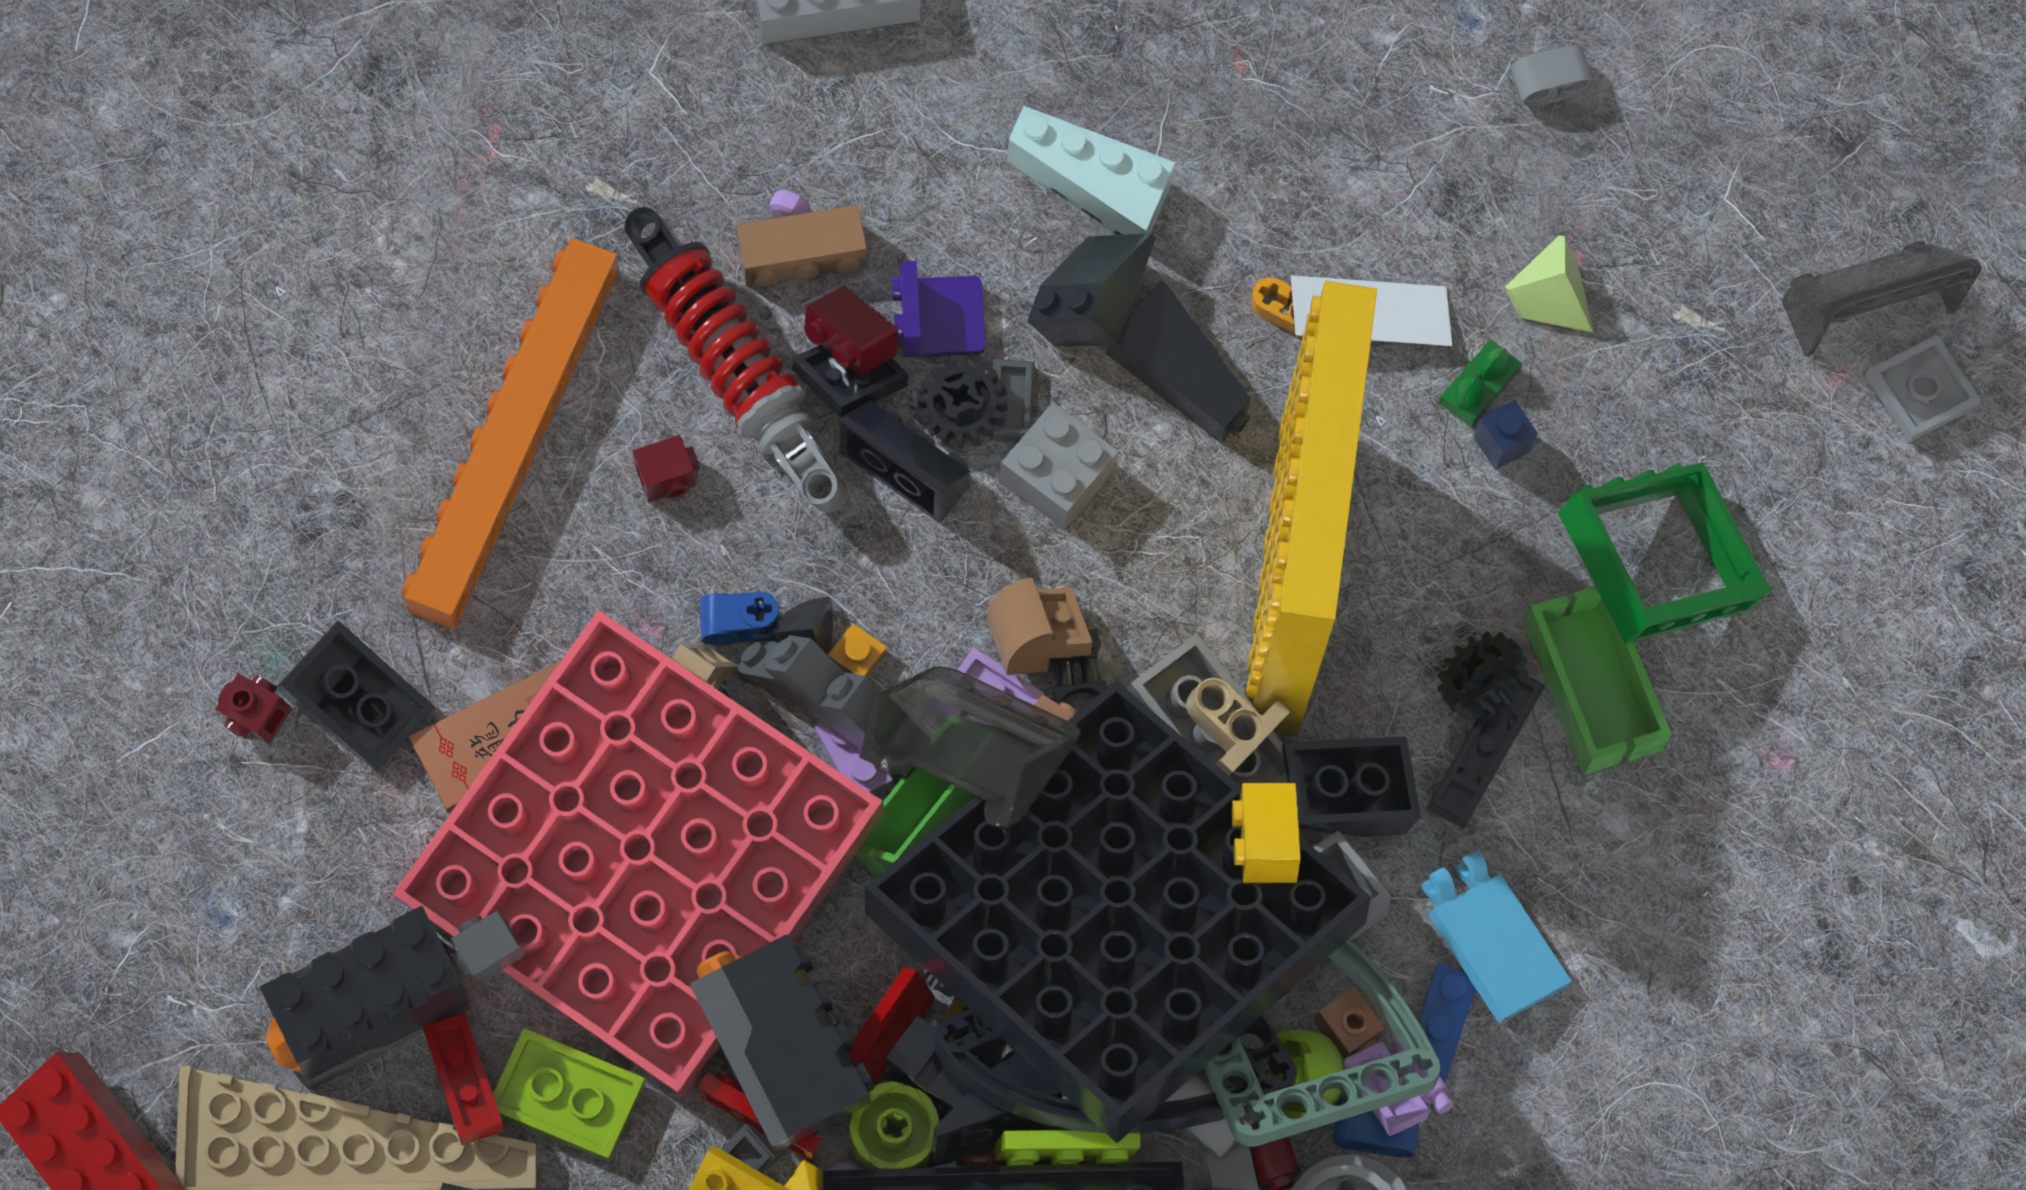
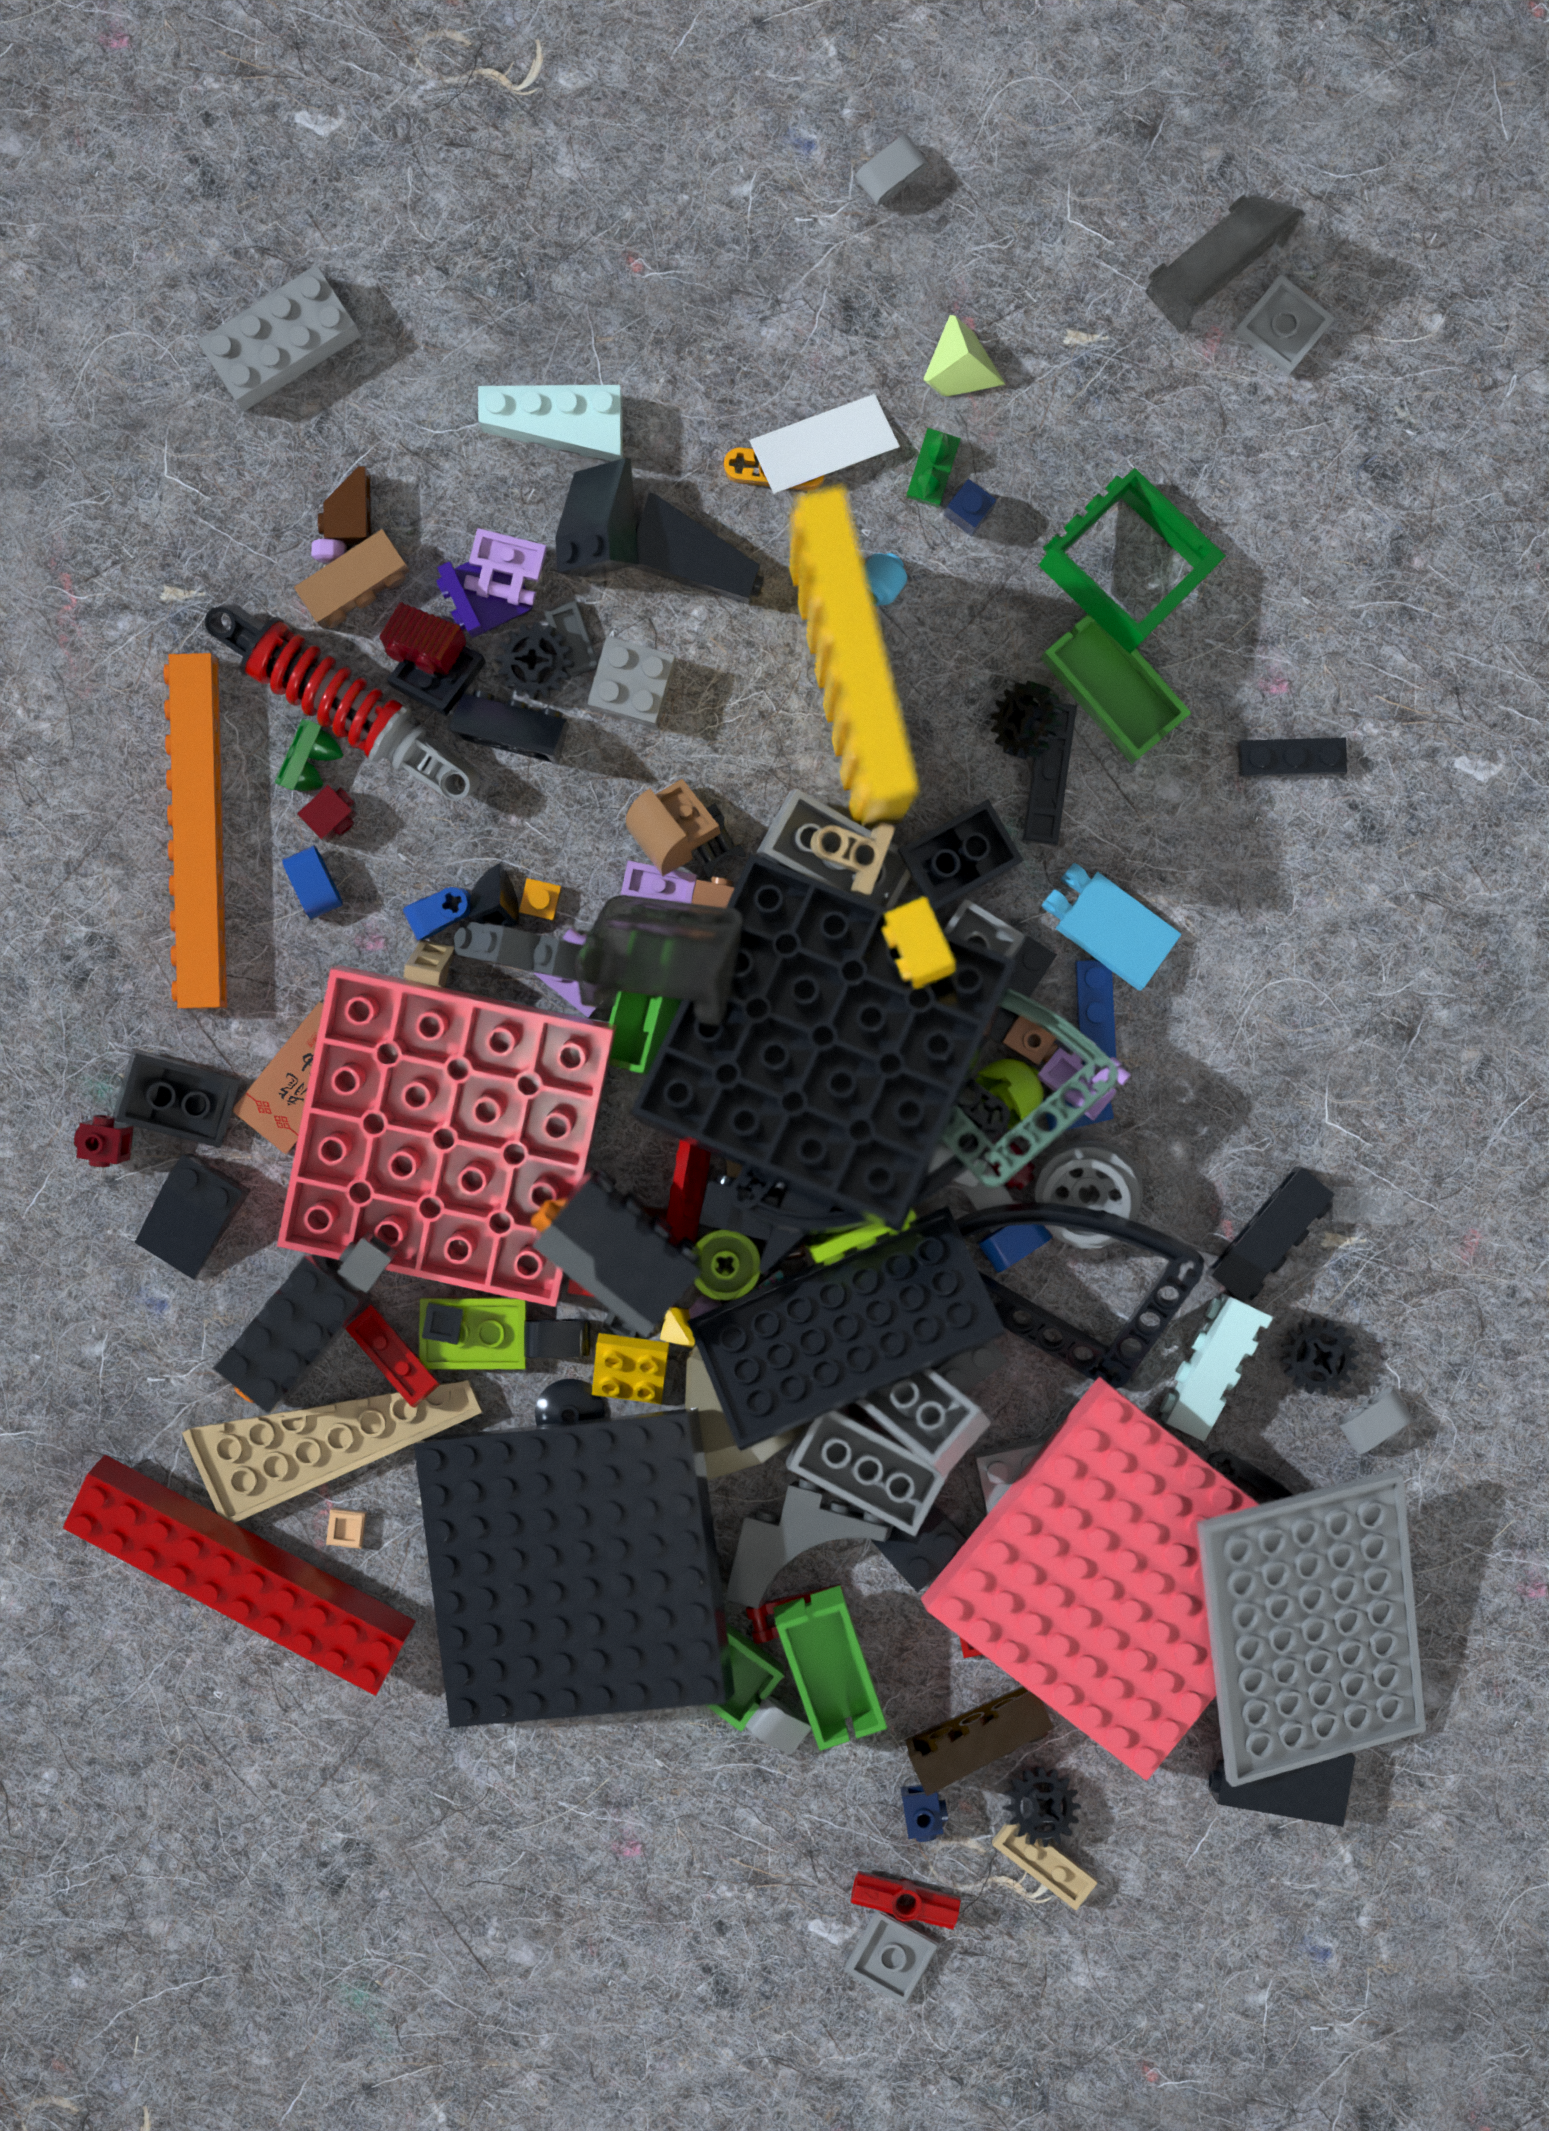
camera: 15 degrees left, 20 degrees up
none -> black slope [134,1153,251,1280]
none -> green tile [274,719,344,791]
none -> blue beam [282,845,343,920]
none -> reddish brown slope [318,466,372,545]
none -> black plate [422,1302,465,1344]
none -> lavender plate [464,528,547,606]
none -> black beam [524,1319,590,1358]
none -> medium azure head [862,553,907,606]
none -> black plate [988,936,1057,1043]
none -> black plate [1238,737,1347,777]

